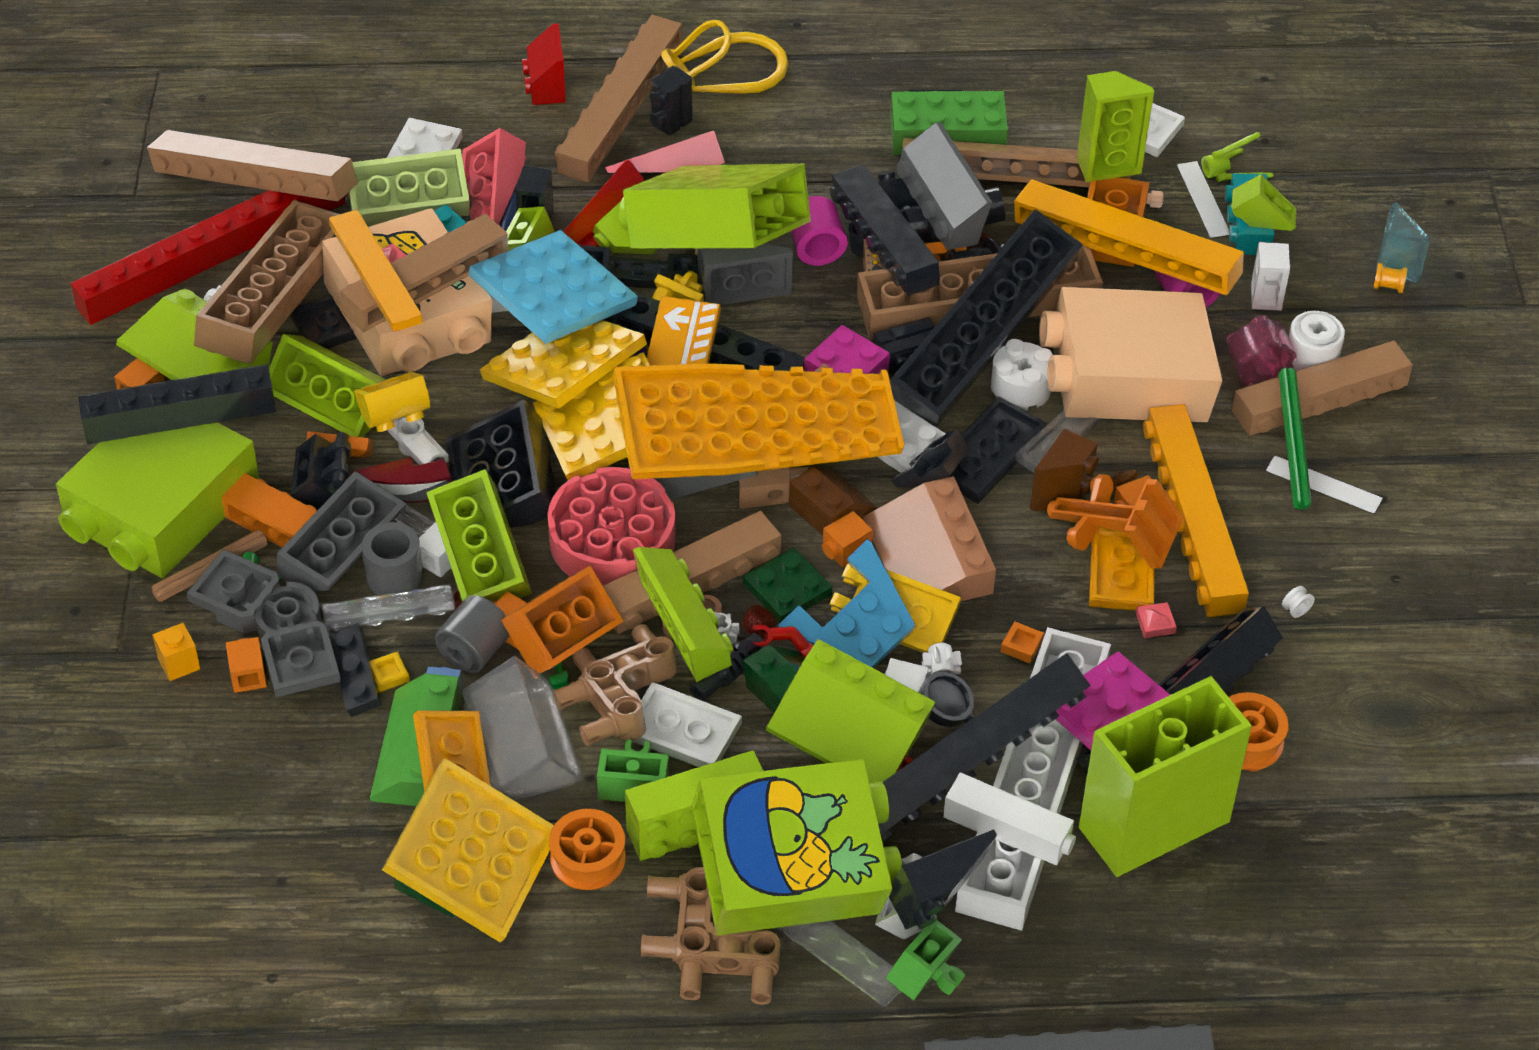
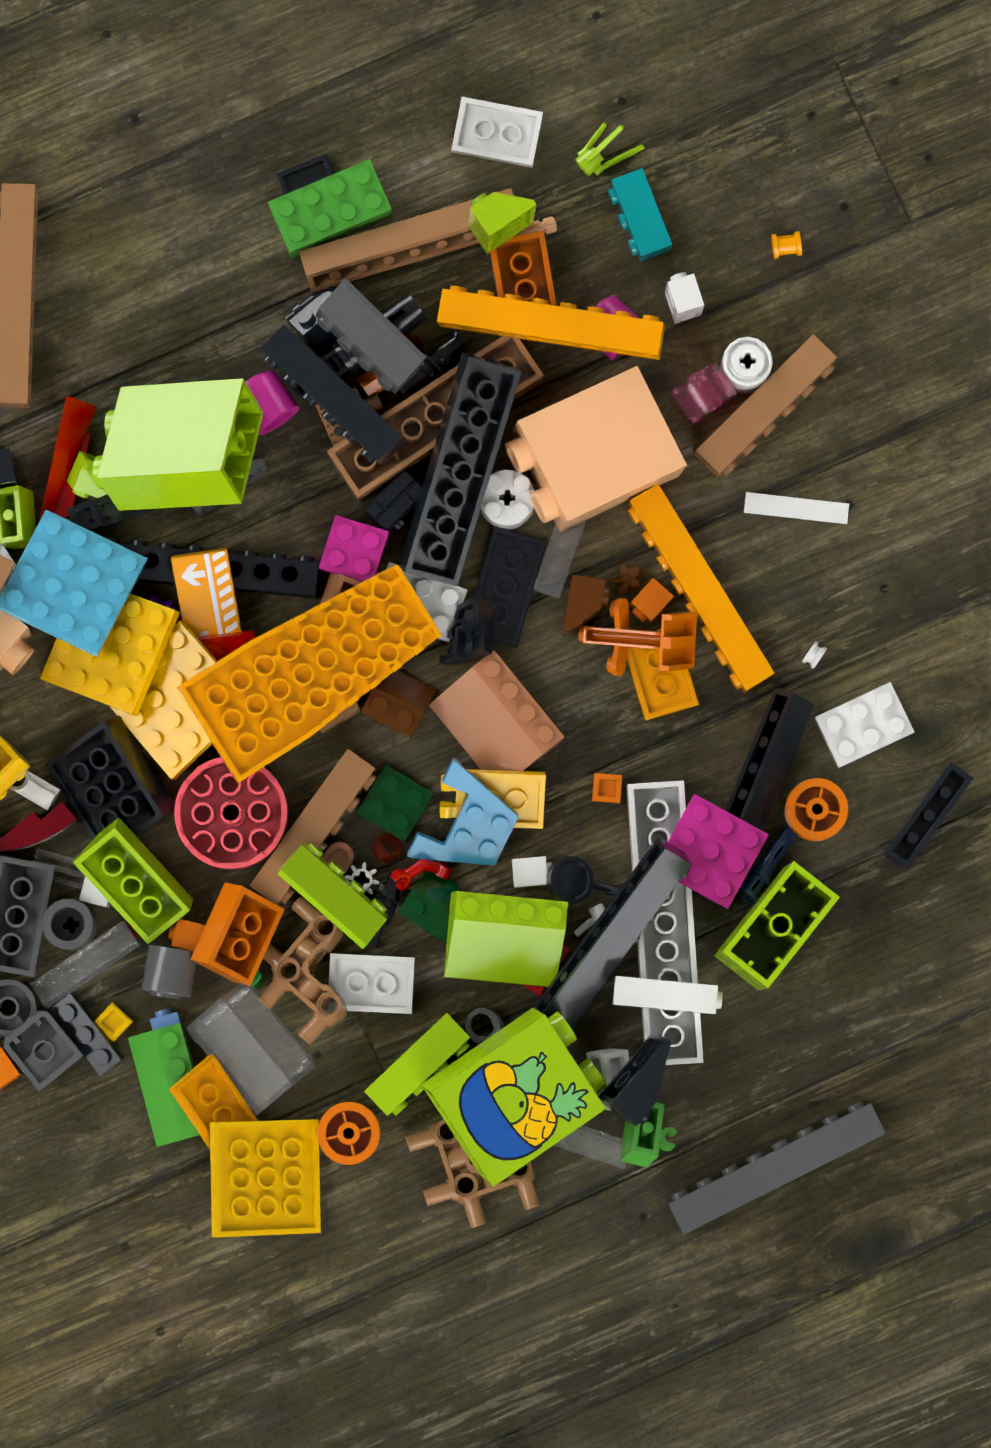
camera: 25 degrees left, 35 degrees up
bright green brick [597,739,669,802] -> none
coral wedge [606,130,725,173] -> none
black brick [649,66,692,135] -> none
yellow hips [653,271,704,302] -> none
yellow animal [661,20,789,94] -> none
orange brick [822,511,873,568] -> none
white gear [922,643,962,675] -> none
coral tile [1136,602,1177,639] -> none
white sticker [1177,161,1229,238] -> none
lime slope [1231,174,1296,231] -> none
green axle [1278,368,1312,510] -> none
clear light blue slope [1375,202,1430,282] -> none
none -> white plate [814,682,914,768]
none -> black brick [882,762,974,870]

